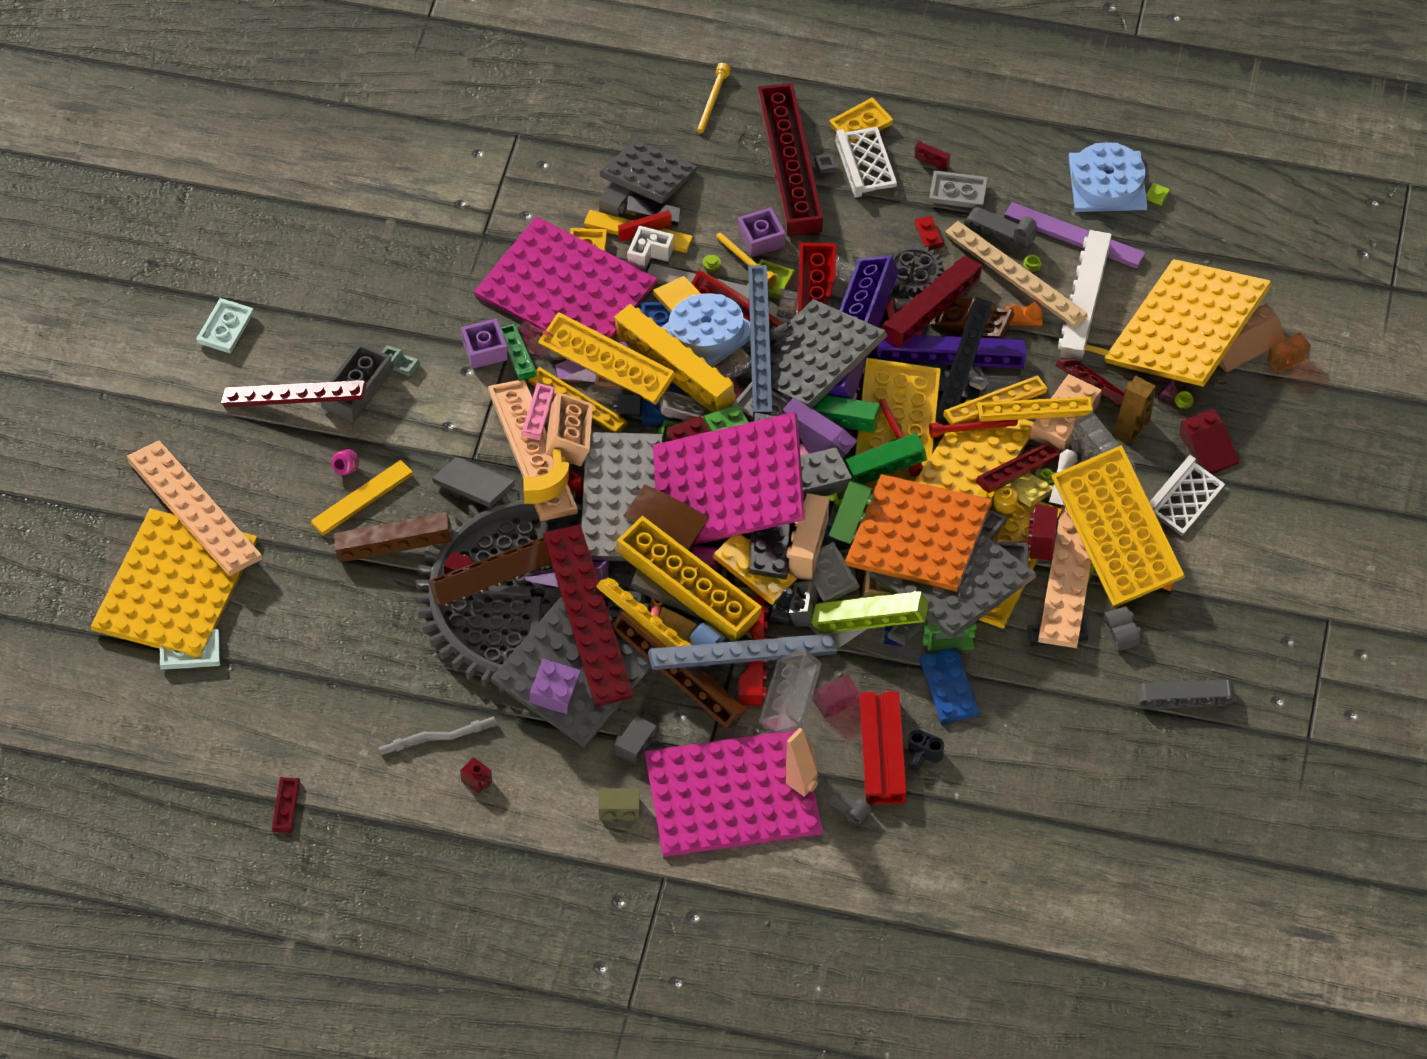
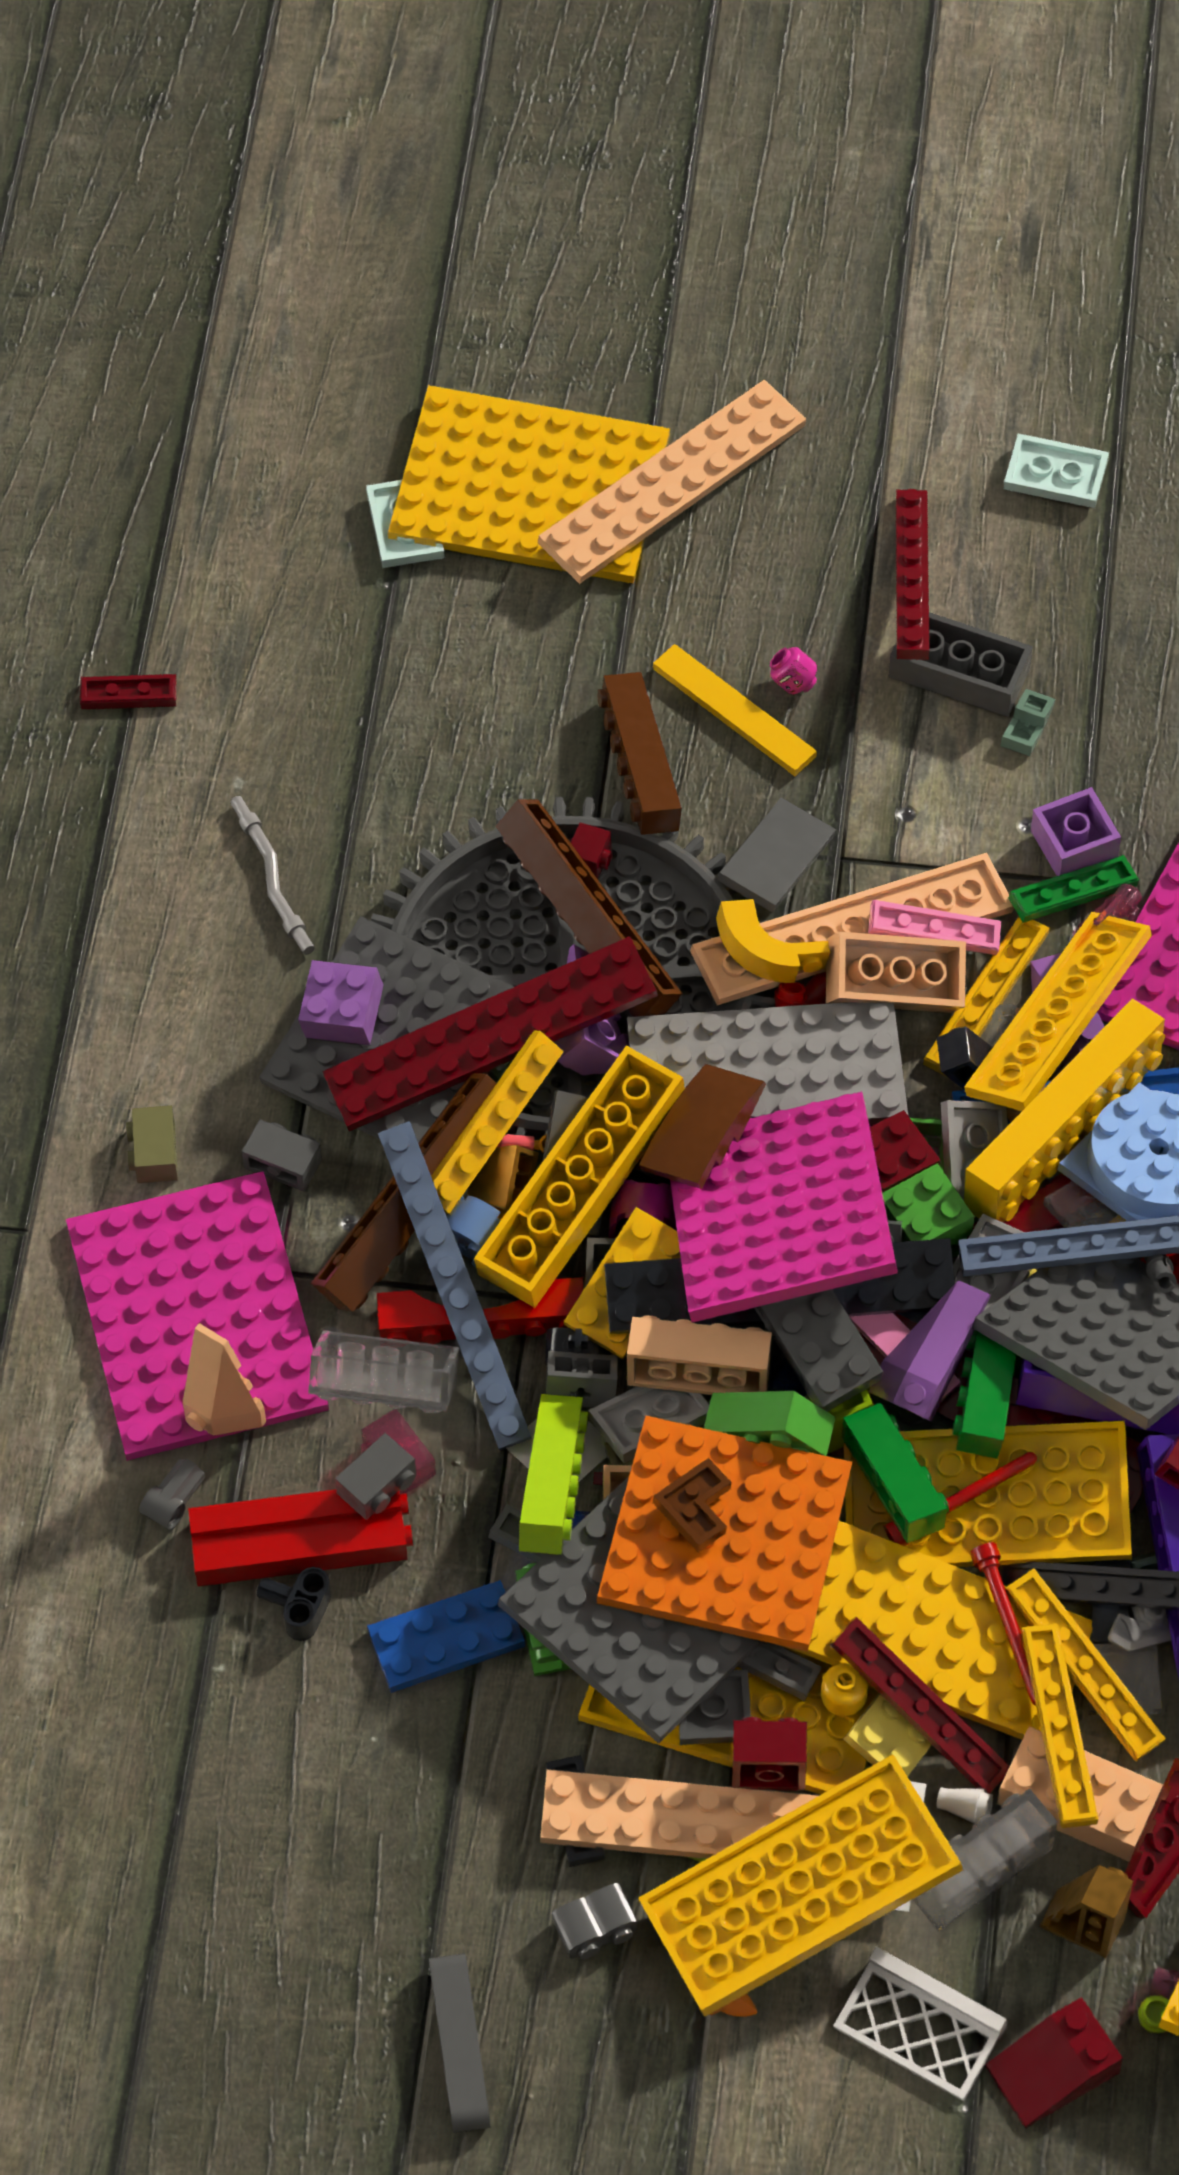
camera: 85 degrees right, 5 degrees up
dark red brick [460,757,492,793] -> none
lime plate [1037,468,1055,485] -> none
none -> dark grey brick [335,1433,416,1520]
none -> reddish brown plate [653,1458,732,1553]

